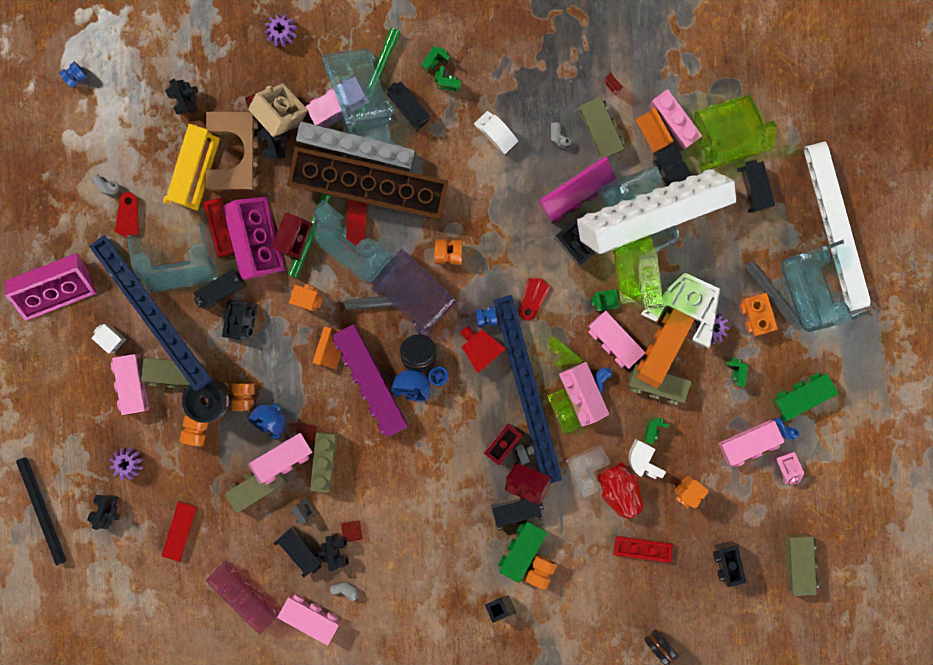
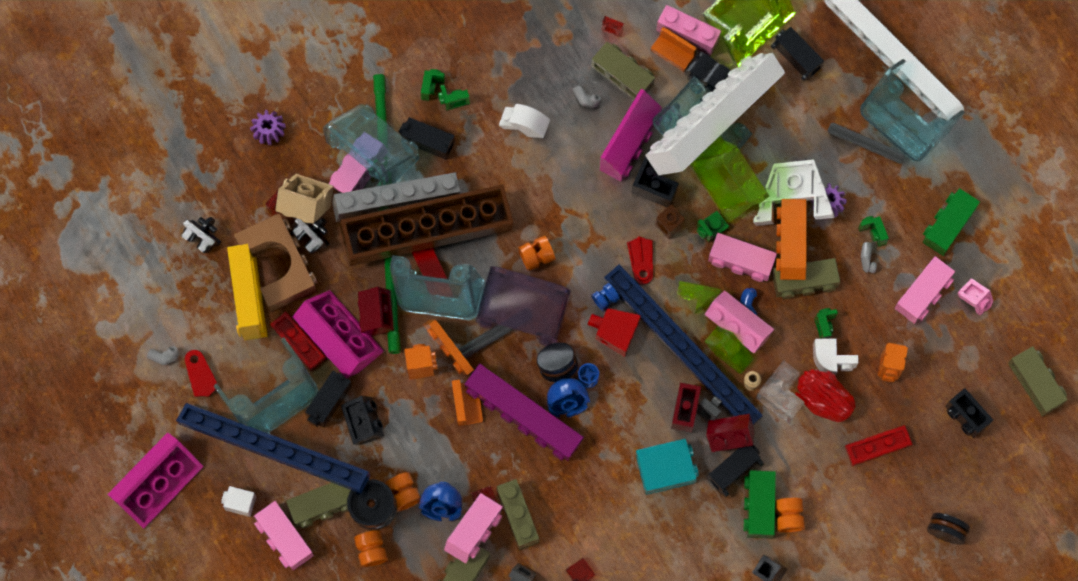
camera: 30 degrees left, 15 degrees down
blue wheel [59,61,87,88] -> none
orange brick [739,292,778,336] -> none
blue arm [773,417,799,440] -> none
none -> orange wing [423,319,474,375]
none -> teal brick [635,438,699,495]
none -> reddish brown brick [655,204,685,239]
none -> tan pin [744,371,761,391]
none -> light grey arm [860,242,877,273]

